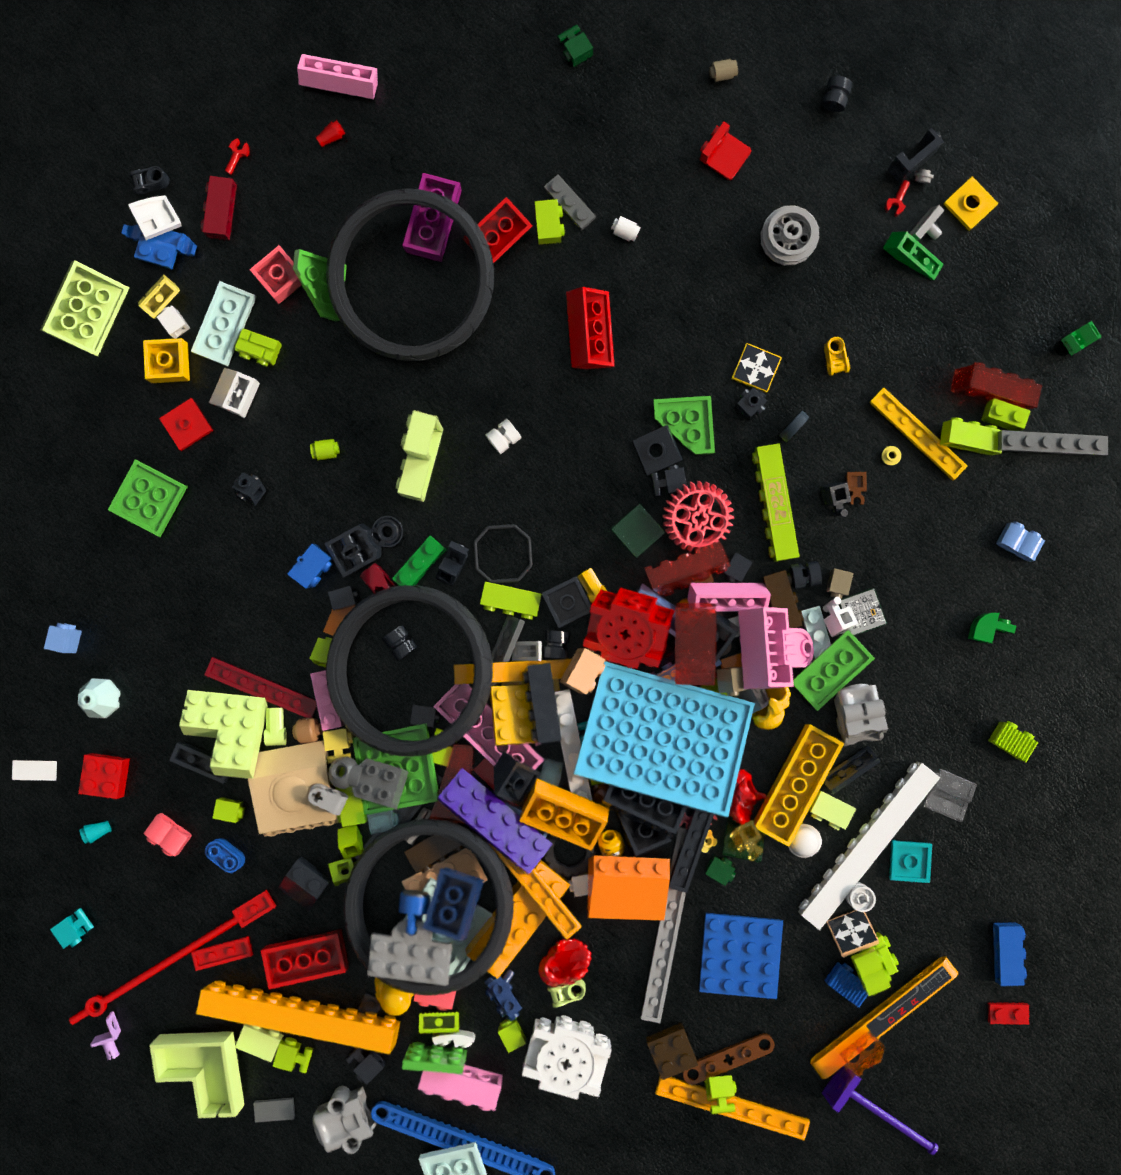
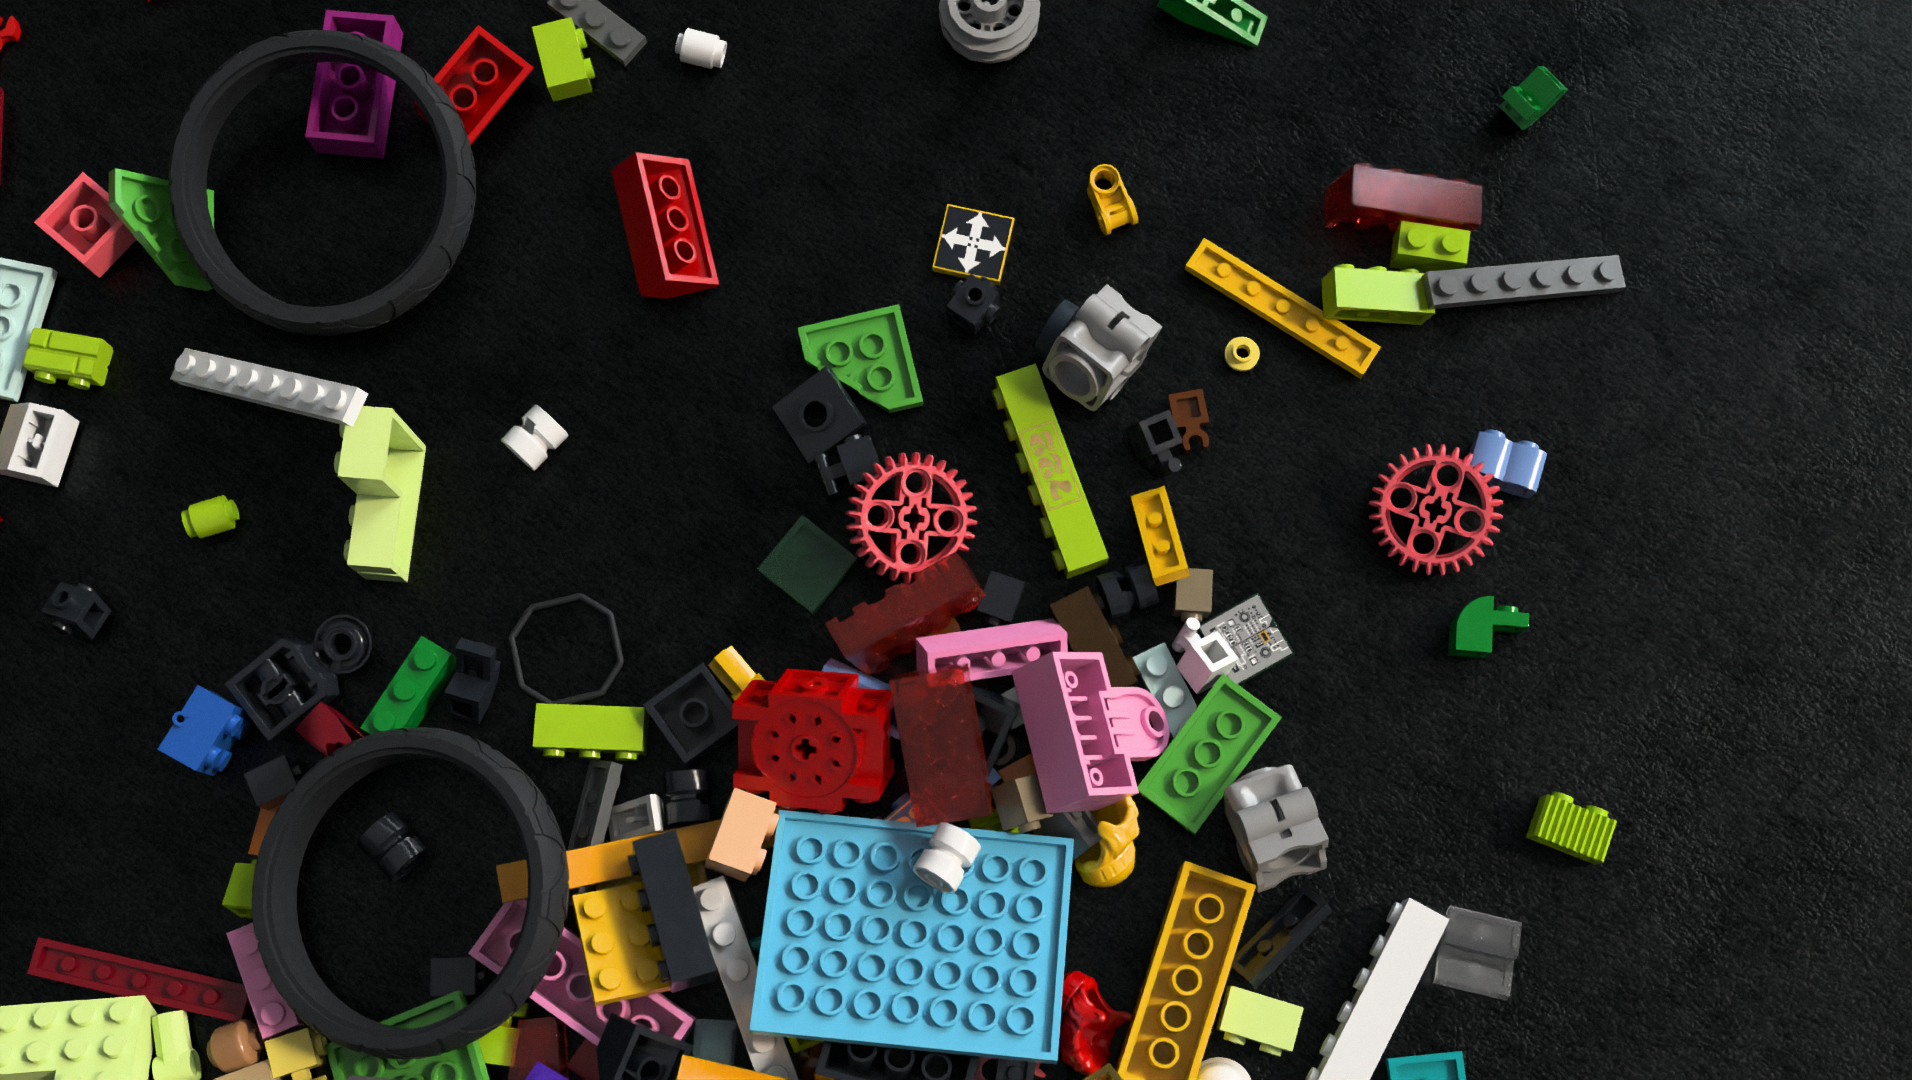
camera: 10 degrees left, 10 degrees down
none -> white plate [170,348,368,427]
none -> white wheel [913,822,981,894]
none -> light grey piece [1042,284,1162,411]
none -> yellow plate [1131,486,1190,586]
none -> coral gear [1369,444,1503,575]

